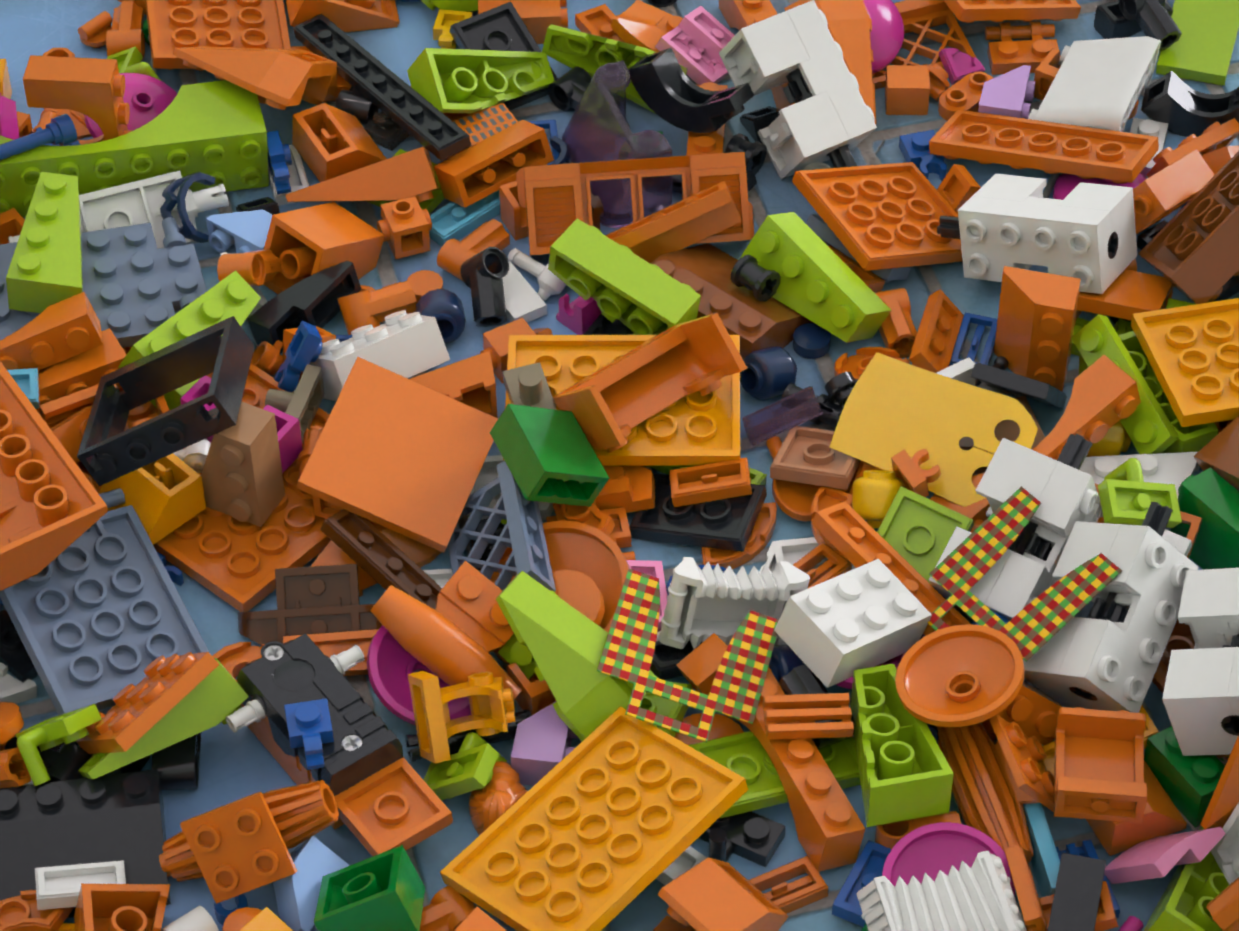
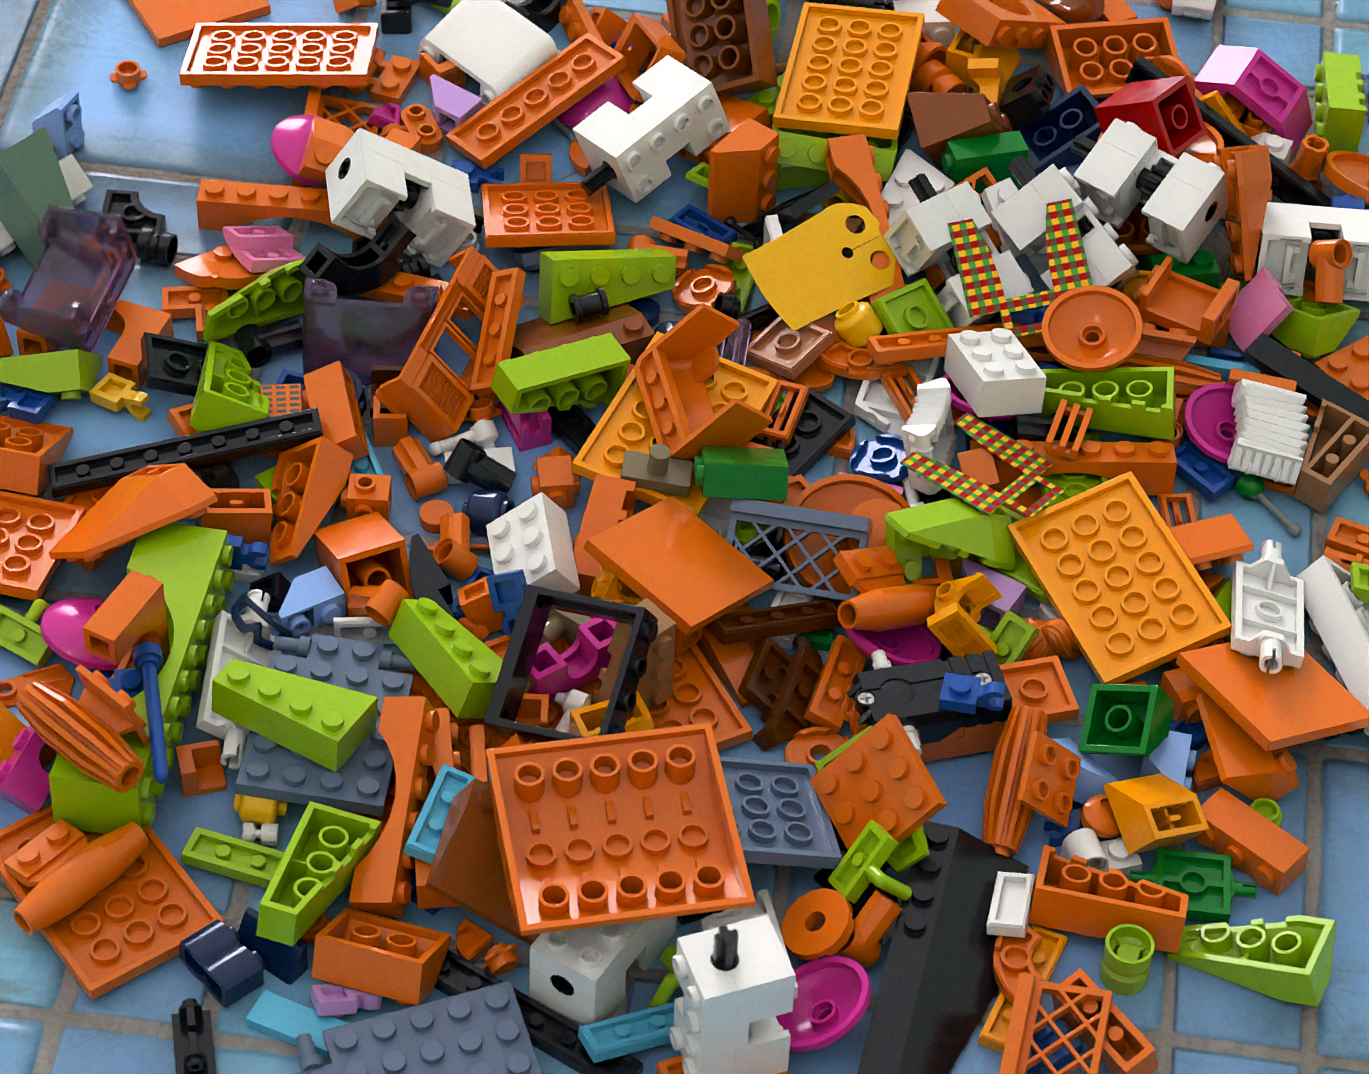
camera: 70 degrees left, 0 degrees up
orange tile [891,449,941,497] -> none
lime plate [1097,458,1182,528] -> none

